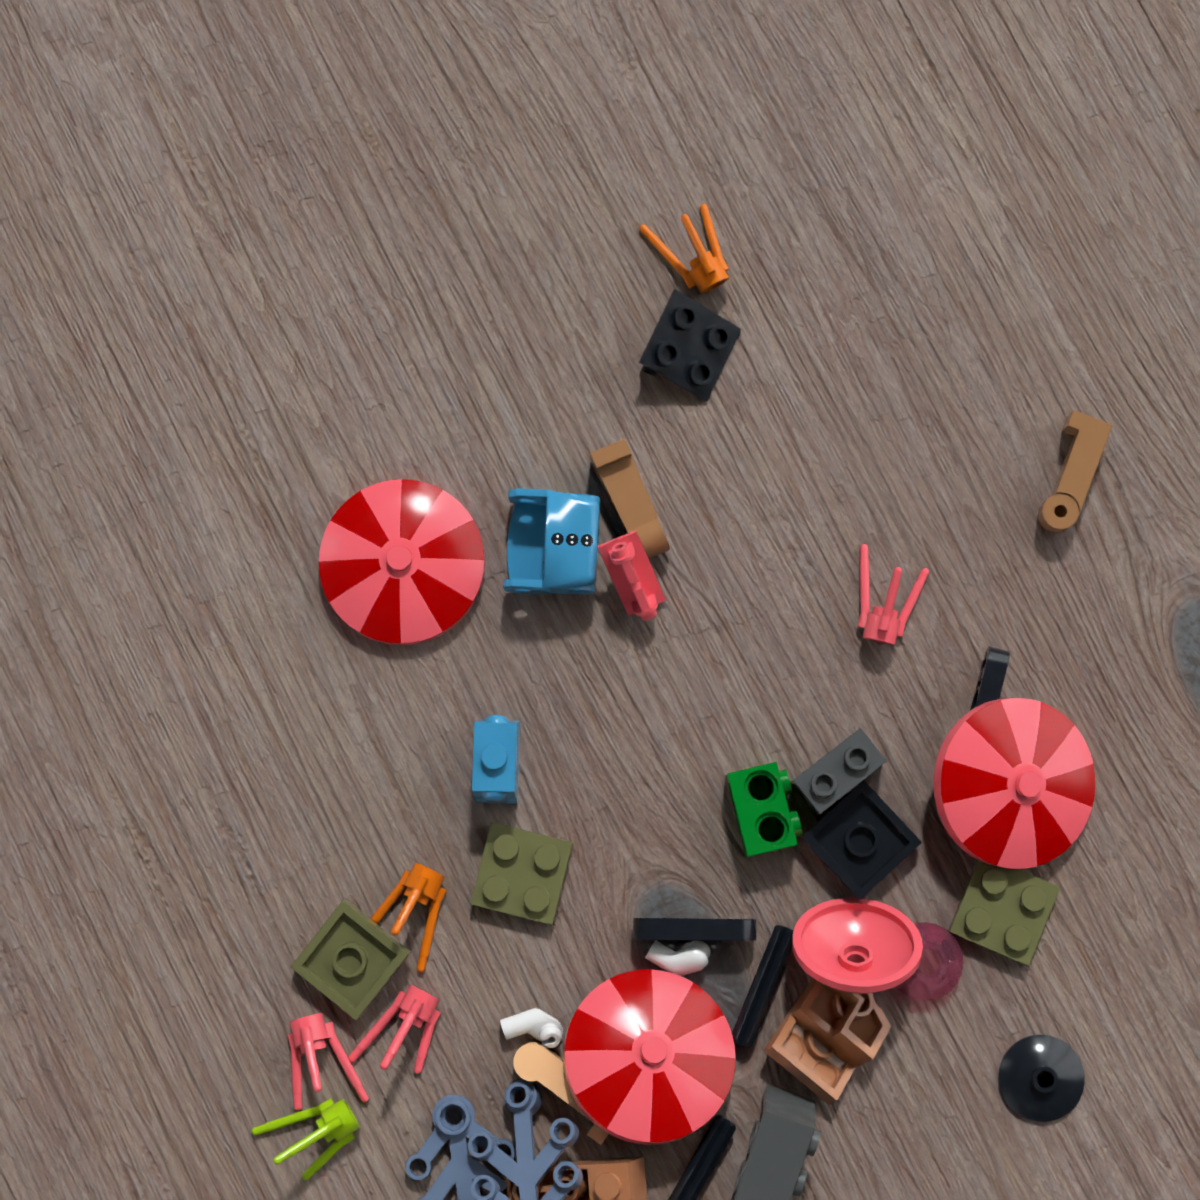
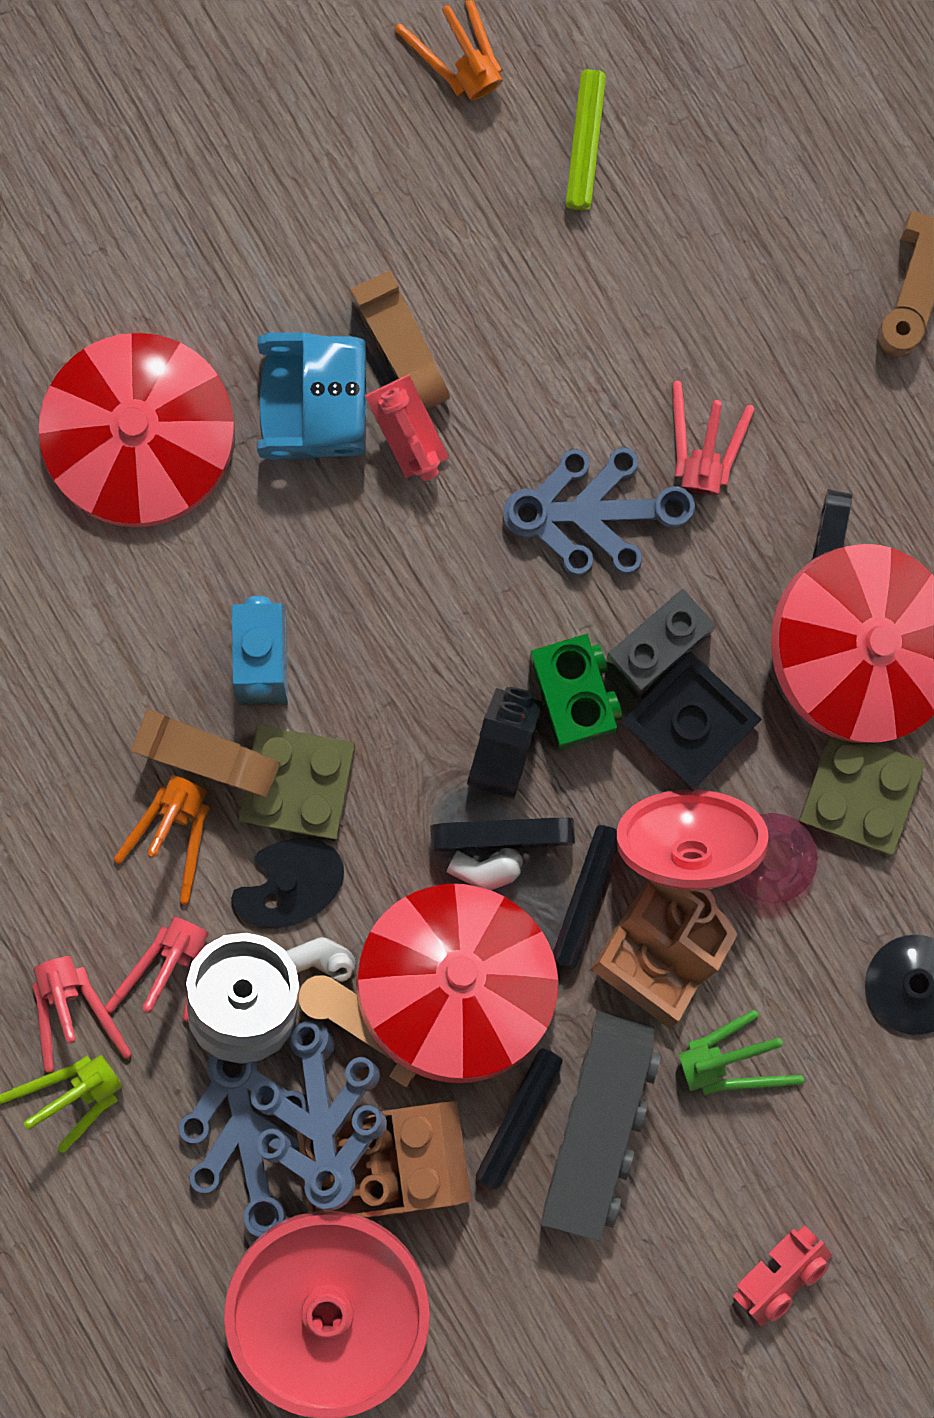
camera: 10 degrees left, 0 degrees up
olive plate [291,899,411,1021] -> none
black hinge [639,289,741,401] -> none
none -> medium nougat leg [130,709,281,798]
none -> wheel [186,933,299,1063]
none -> black piece [231,838,344,928]
none -> black pin [467,687,543,799]
none -> sand blue plant [503,447,695,577]
none -> lime axle [565,69,606,211]
none -> bright green plant [678,1010,805,1095]

